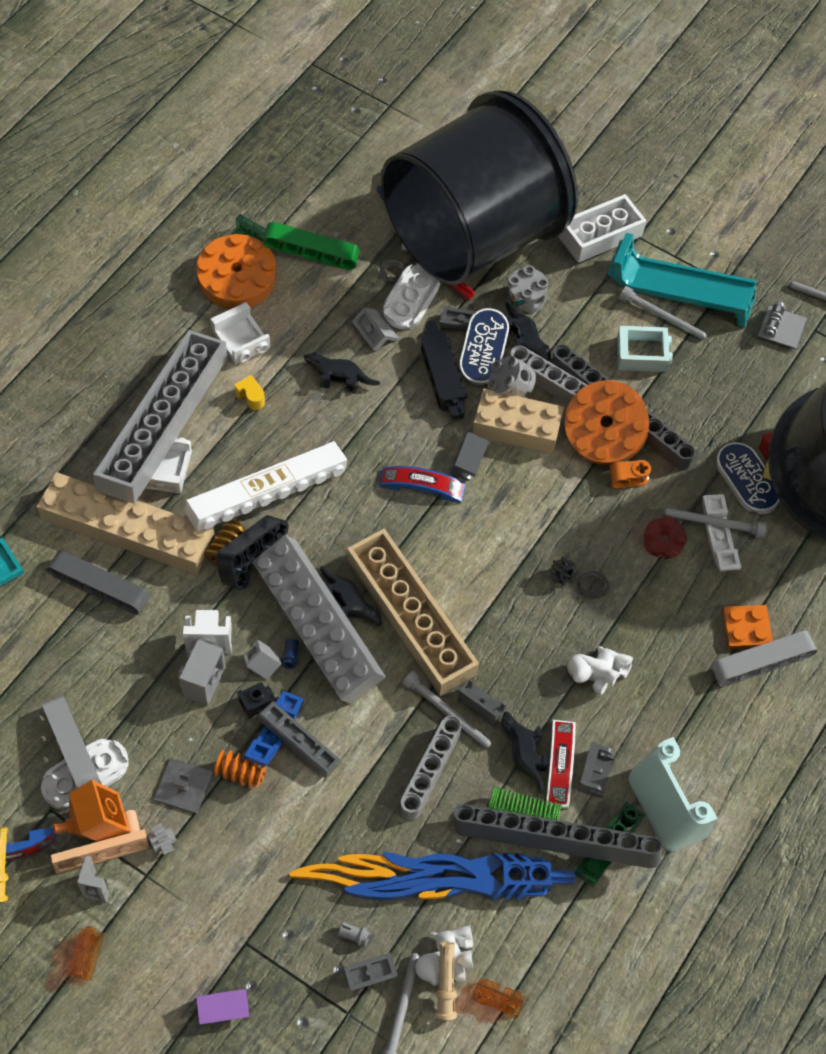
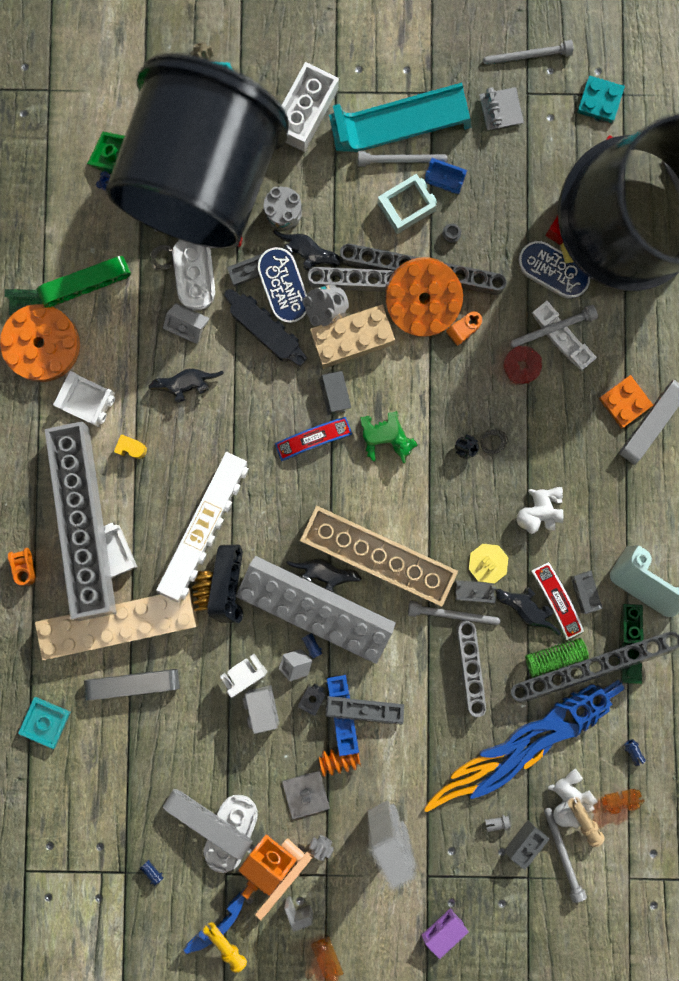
camera: 25 degrees left, 25 degrees up
none -> orange piece [8,548,36,586]
none -> green animal [360,411,418,463]
none -> light grey brick [368,800,417,890]
none -> blue hinge [424,158,467,195]
none -> dark grey plate [442,223,461,243]
none -> light yellow piece [469,544,508,583]
none -> dark blue pin [624,739,646,766]

